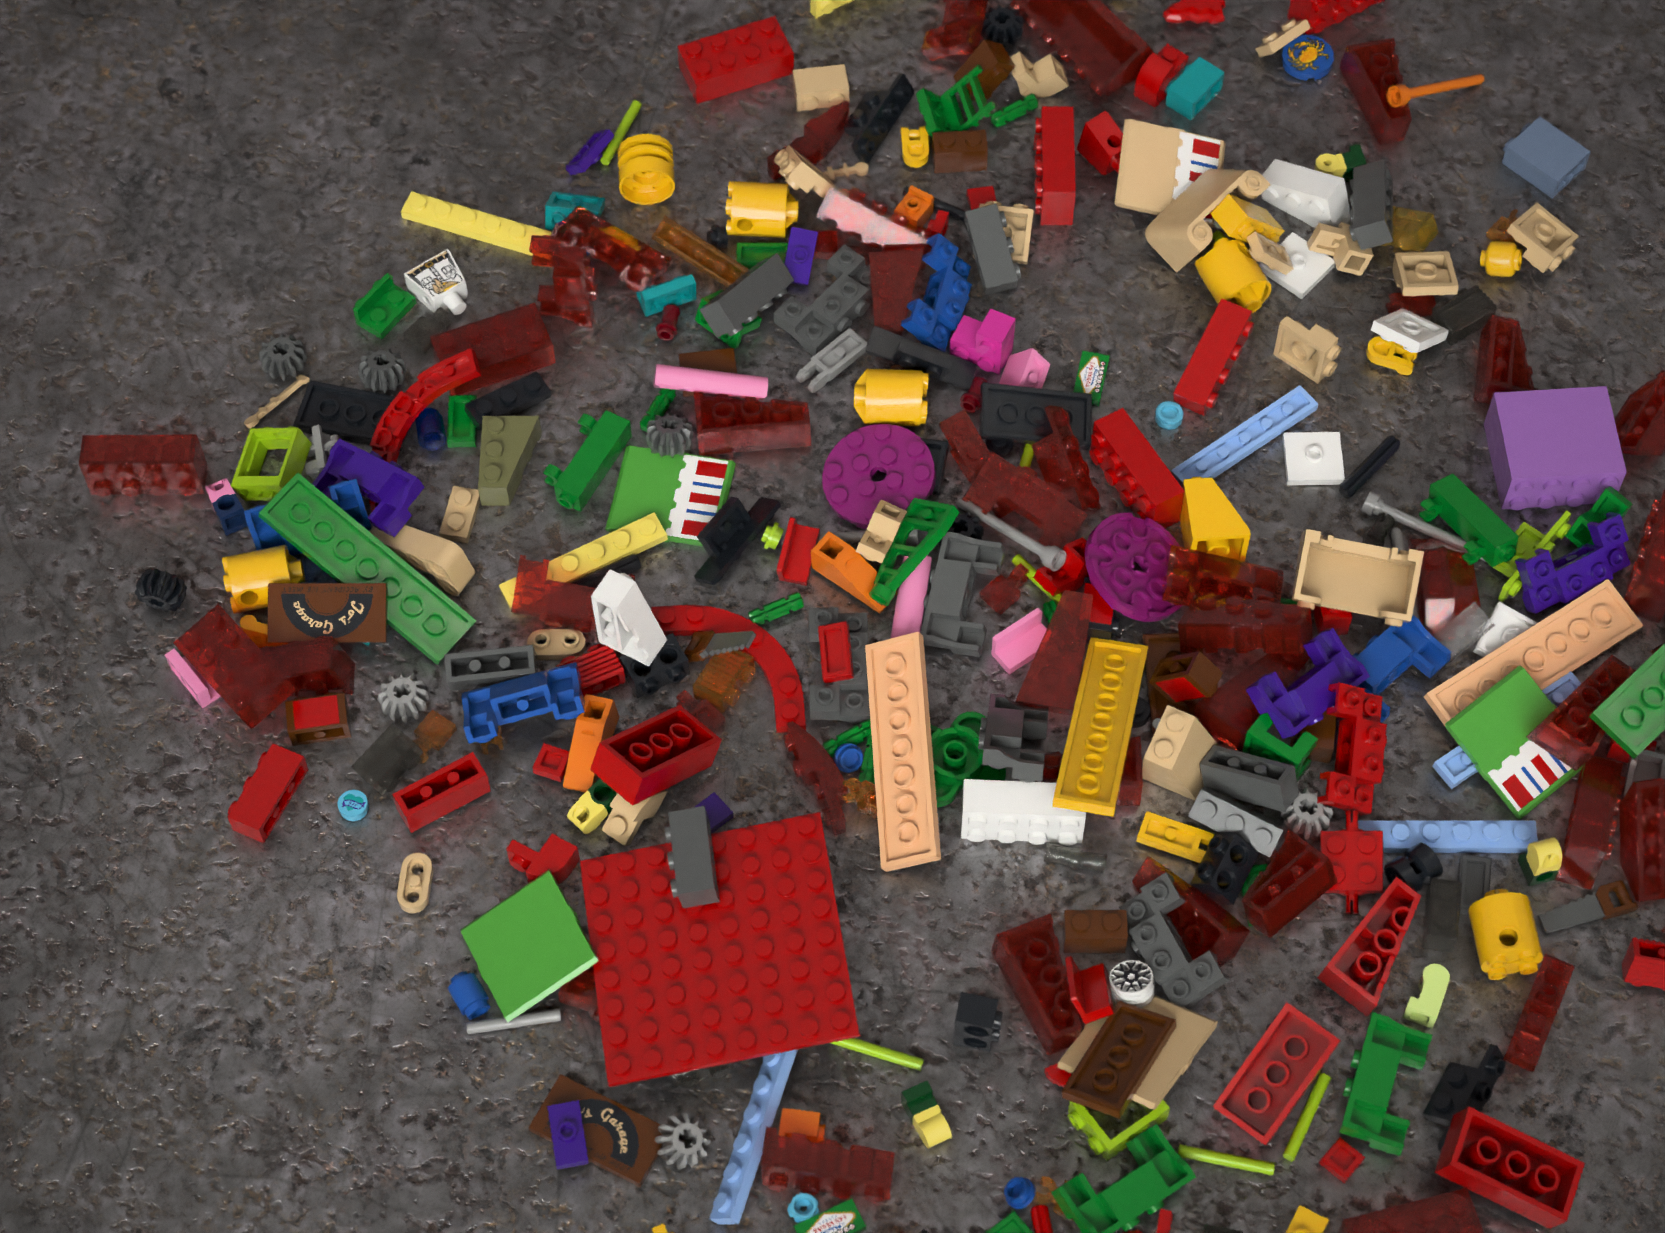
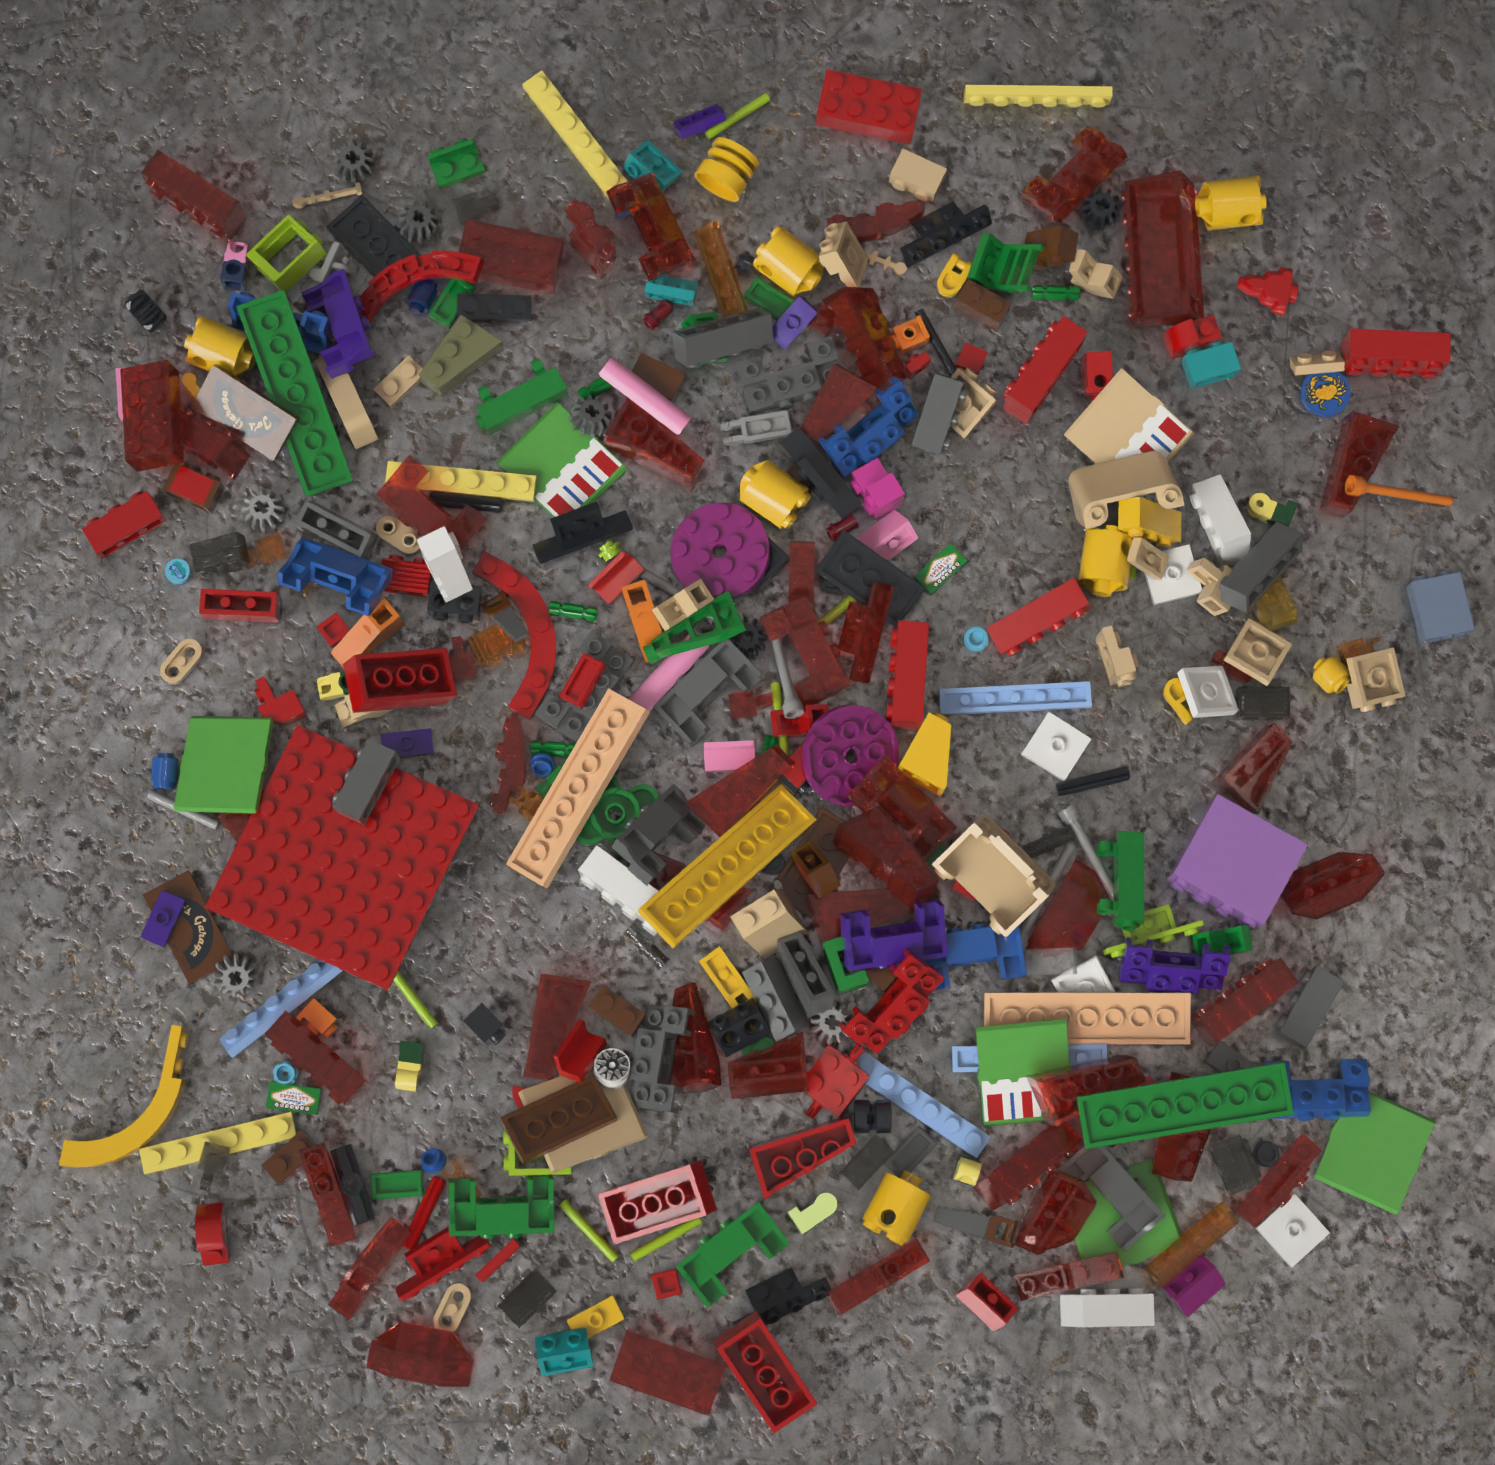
camera: 30 degrees right, 20 degrees up
white torso [404,249,468,315] -> none

